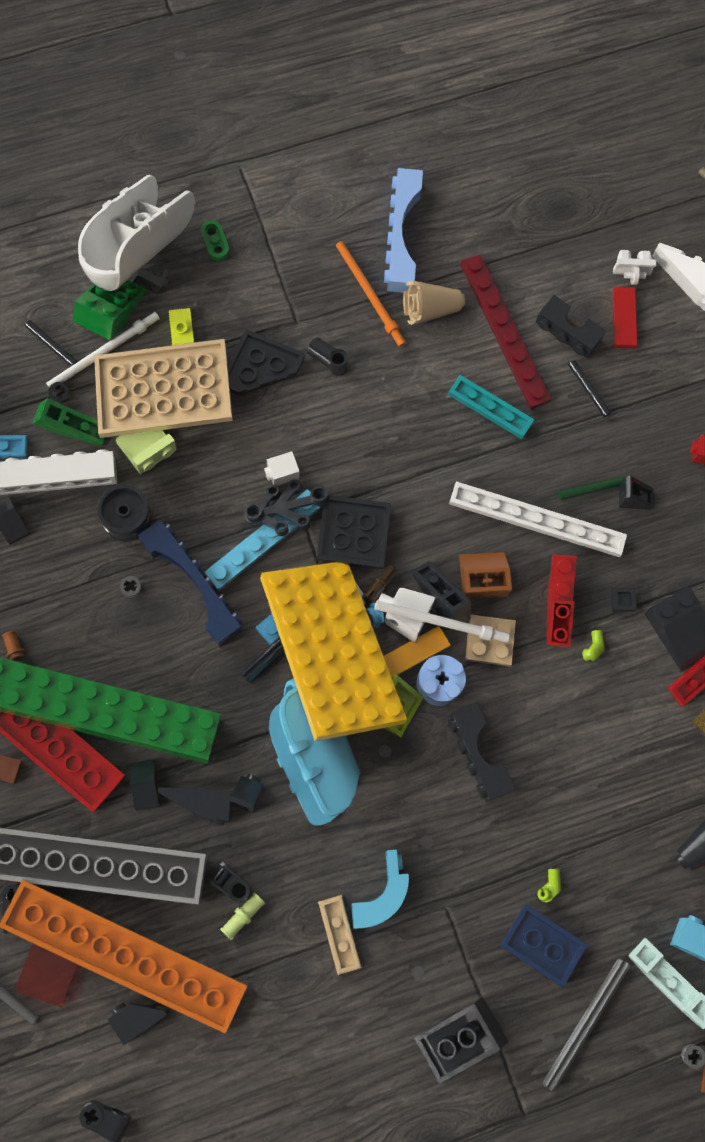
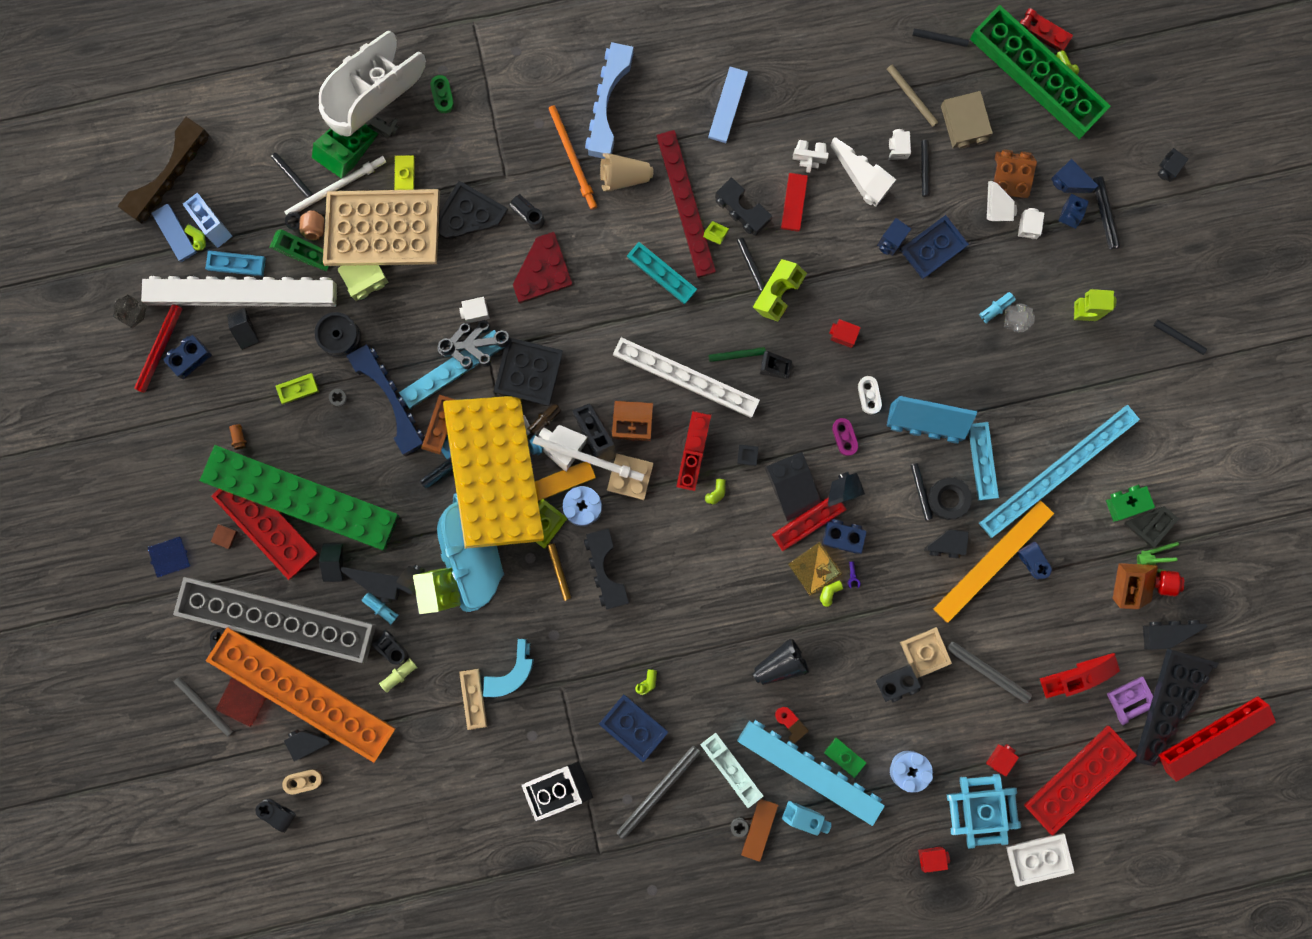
camera: 15 degrees right, 10 degrees up
none -> lime plate [276,373,319,405]
none -> tan plate [282,769,323,794]
none -> nougat head [300,211,325,240]
none -> medium azure axle [362,593,399,625]
none -> lime brick [413,567,461,614]
none -> dark orange plate [421,395,455,454]
none -> dark red plate [513,232,573,304]
none -> pearl gold bar [547,543,571,601]
none -> lime plate [703,221,729,244]
none -> light blue tile [708,67,748,143]
none -> lime arch [753,259,807,321]

